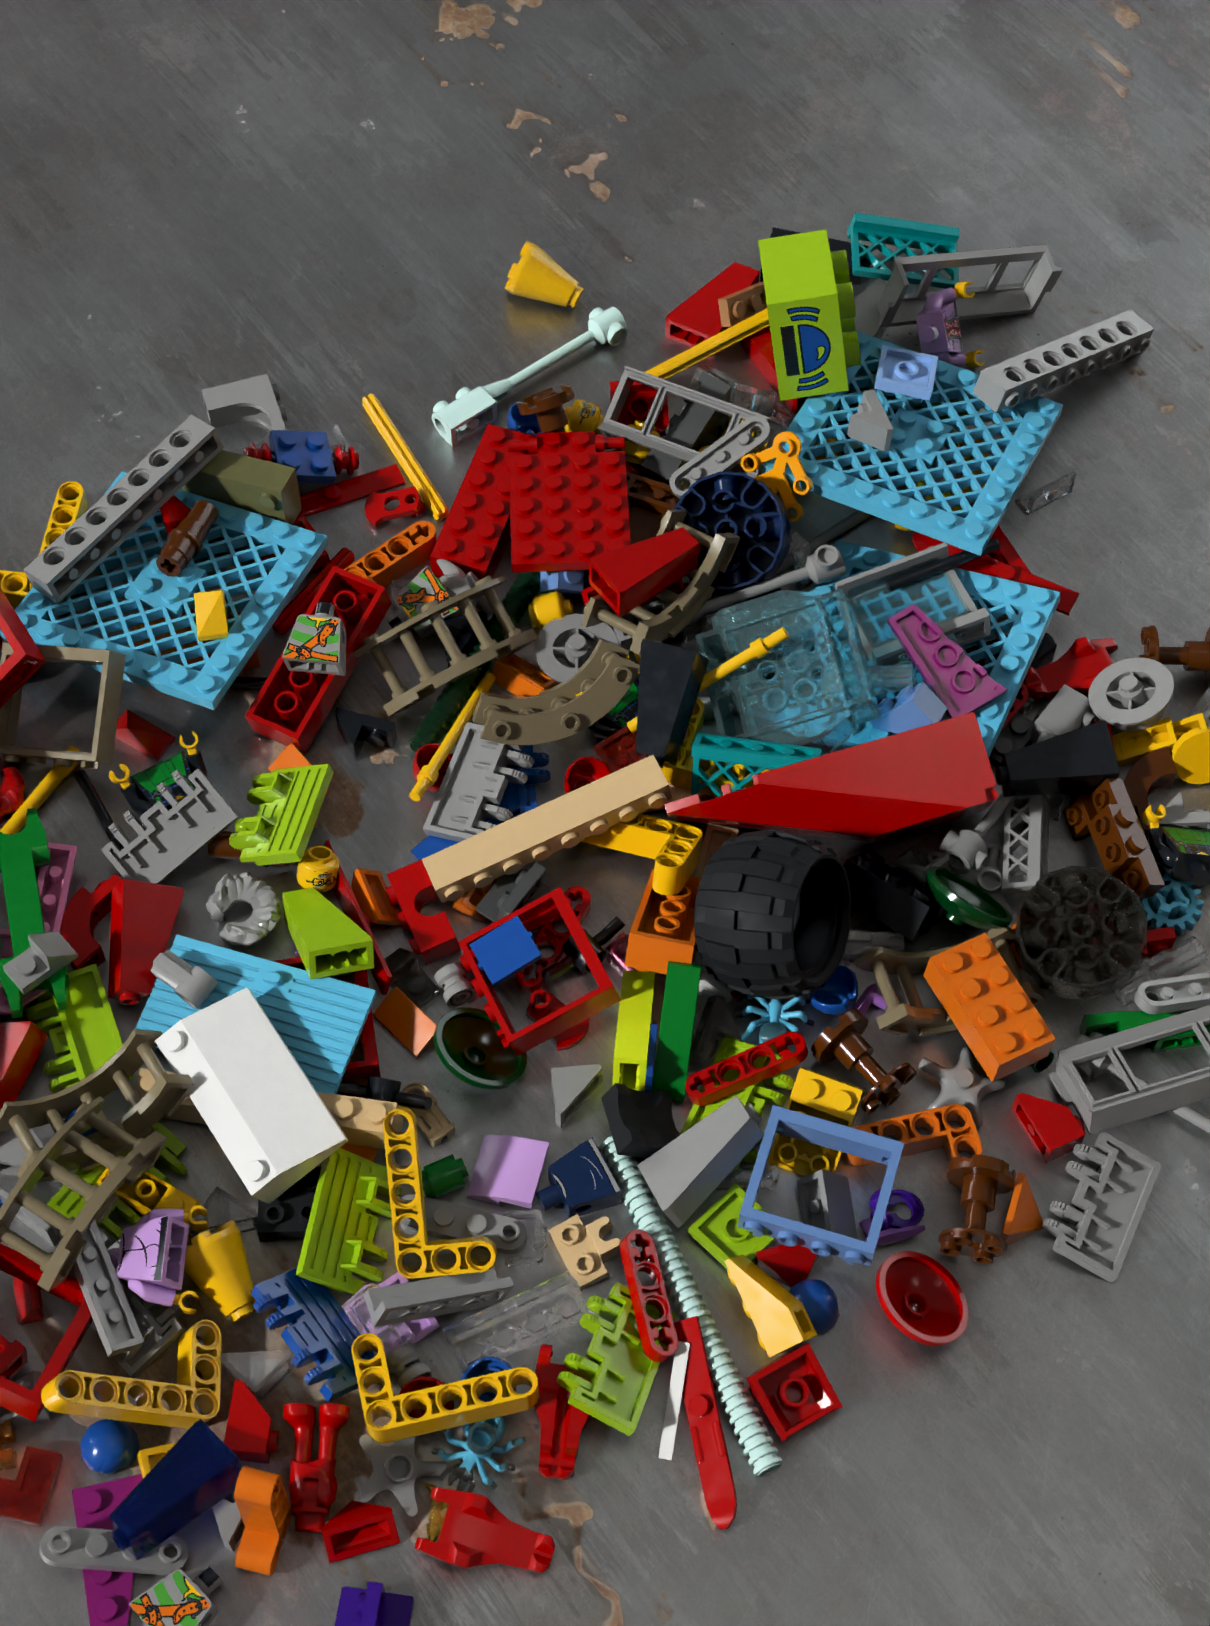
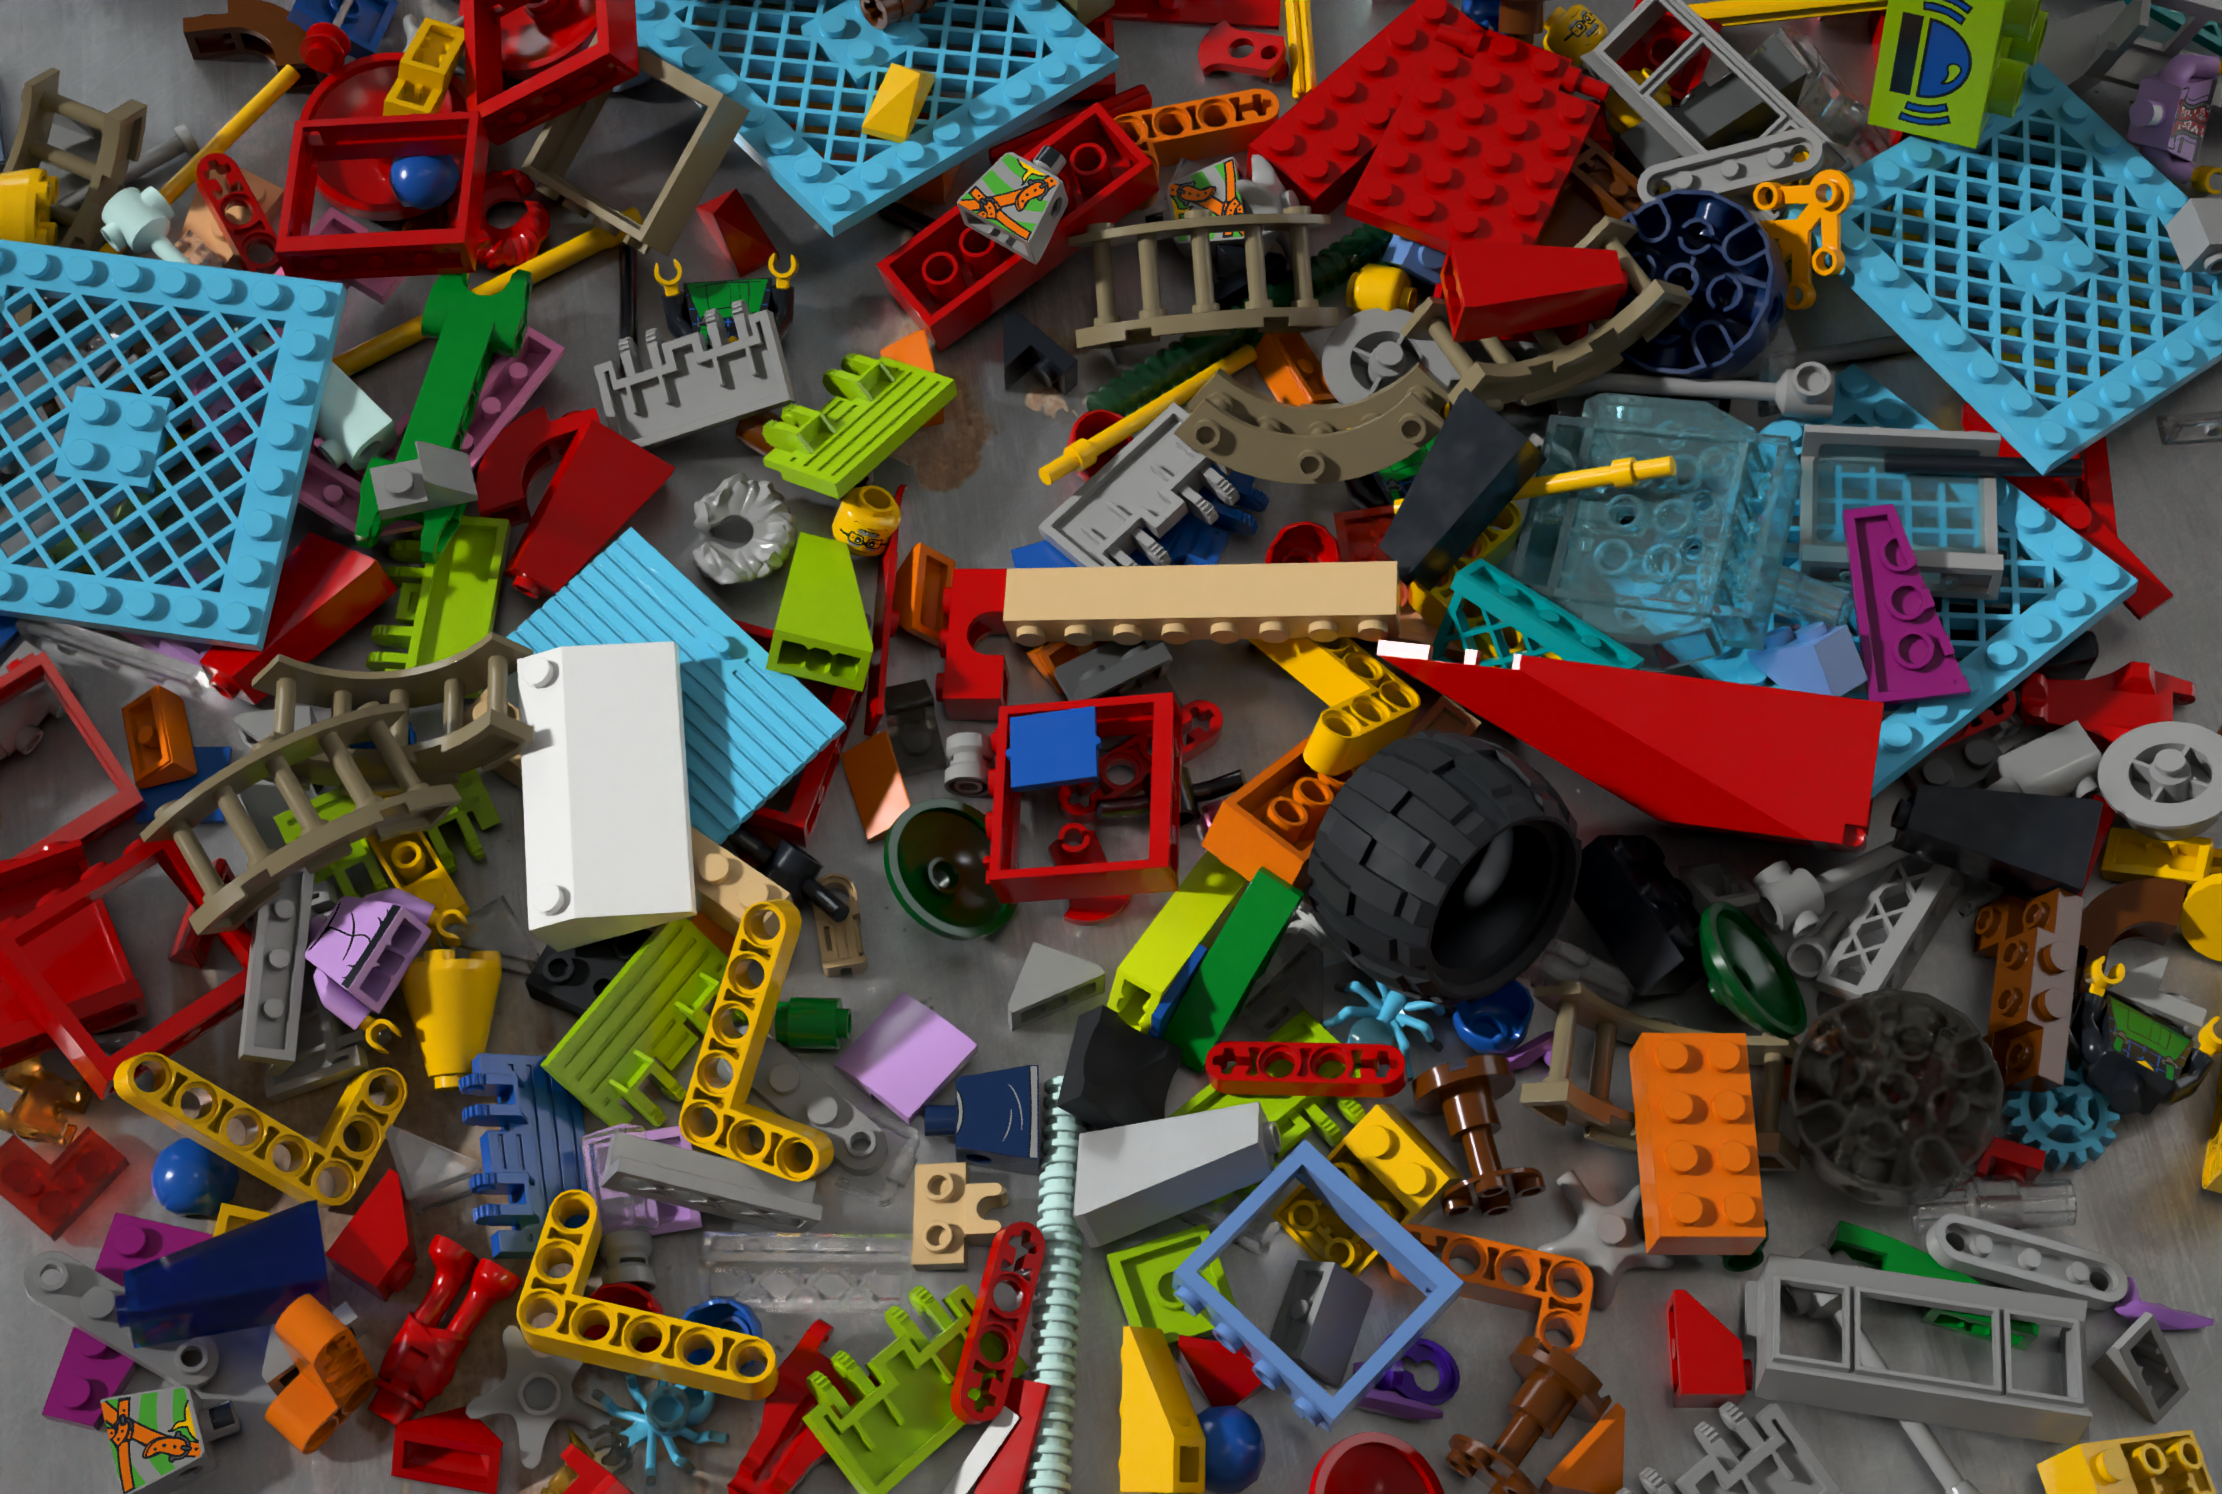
camera: 25 degrees right, 5 degrees up
light grey piece [150,949,218,1010] -> none
light grey slope [847,390,893,451] -> none
light blue plate [874,345,938,401] -> none

